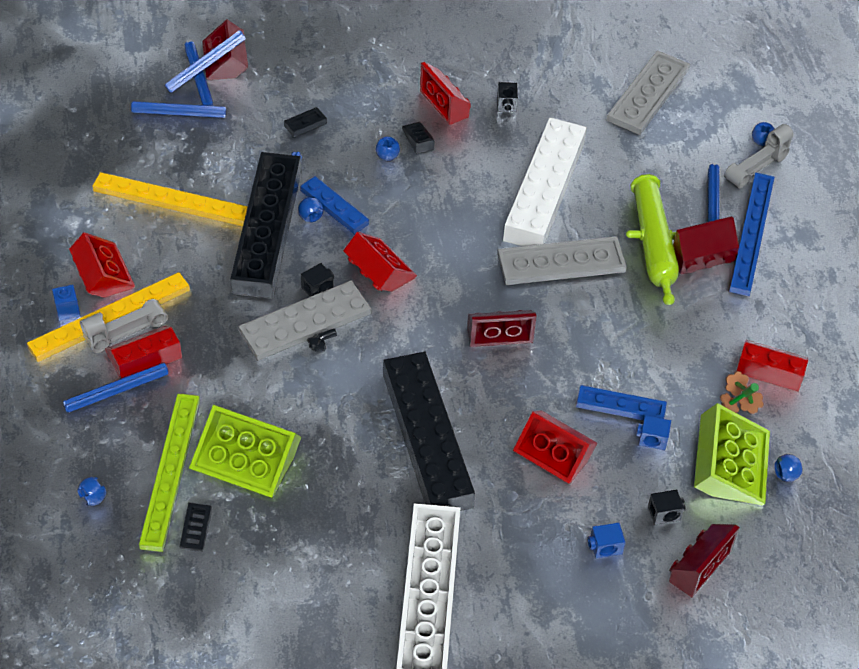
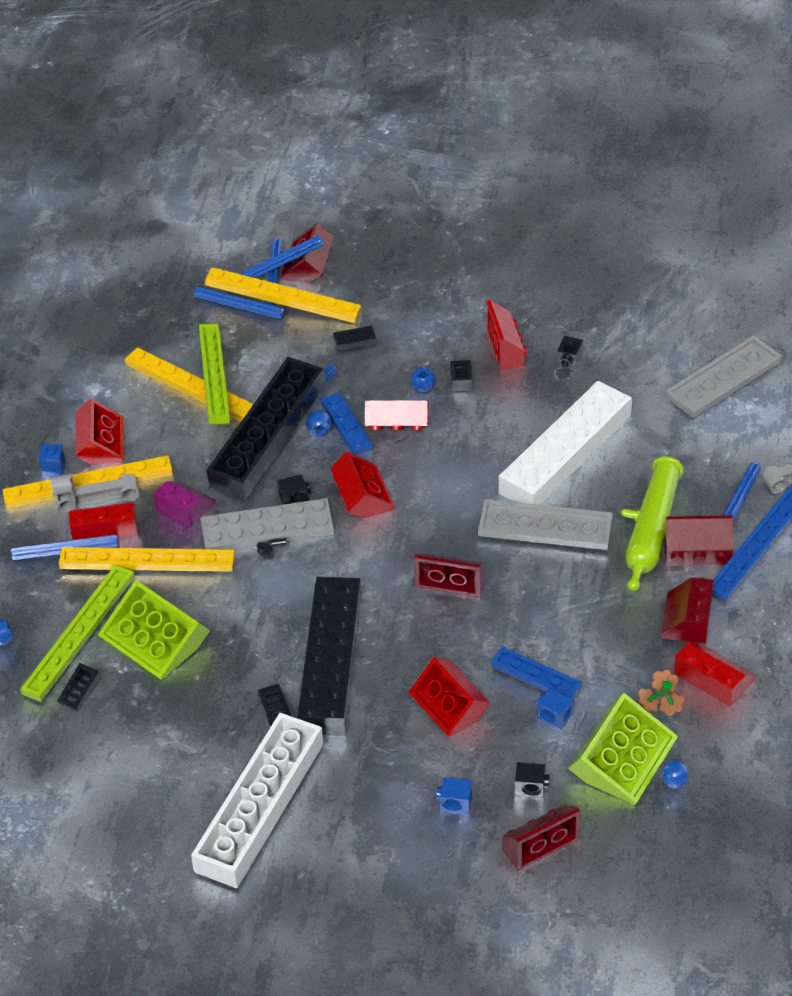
camera: 25 degrees right, 5 degrees down
none -> yellow plate [59,547,235,572]
none -> magenta slope [153,481,216,528]
none -> lime plate [199,324,230,425]
none -> yellow plate [205,267,361,323]
none -> black slope [258,684,292,728]
none -> slope [365,401,429,430]
none -> dark red slope [661,577,714,644]

